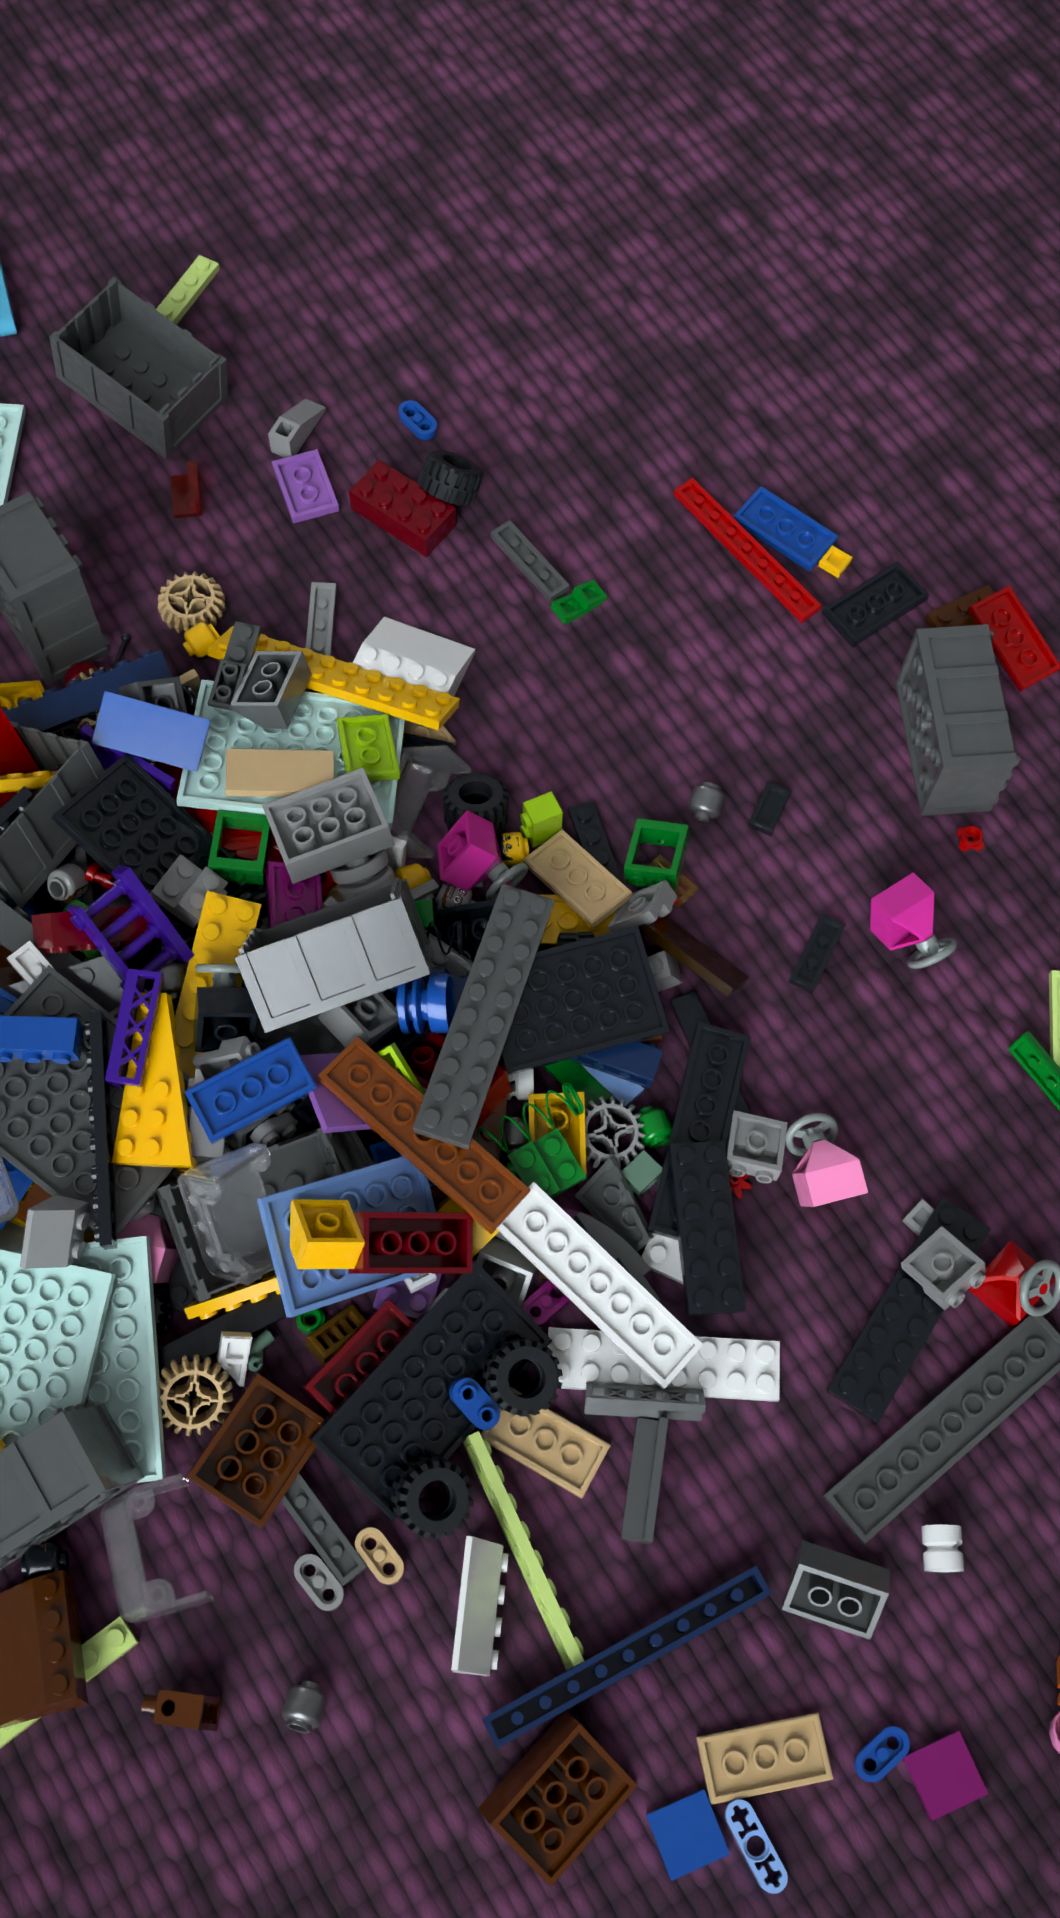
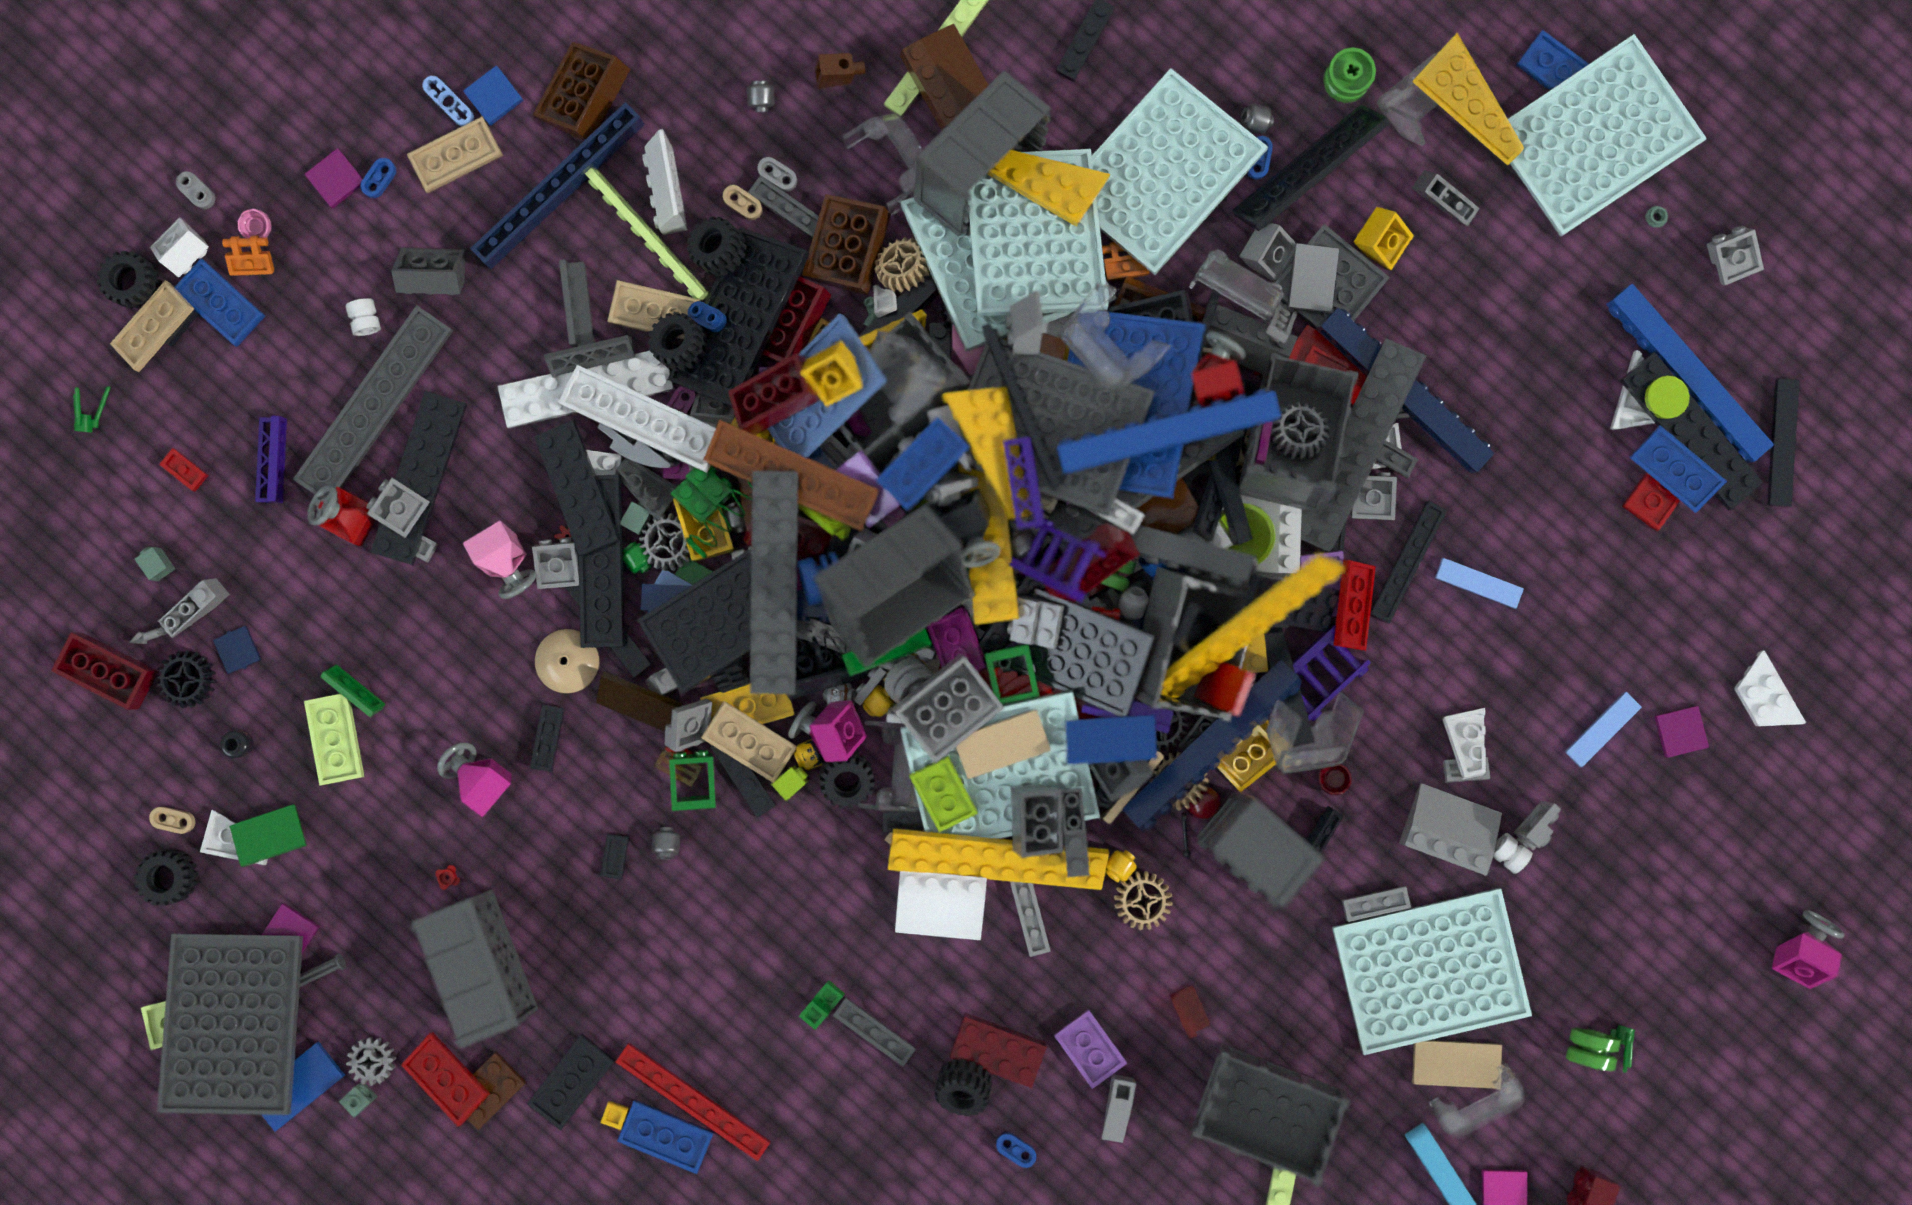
camera: 165 degrees right, 20 degrees up
none -> tan dish [535,629,600,693]

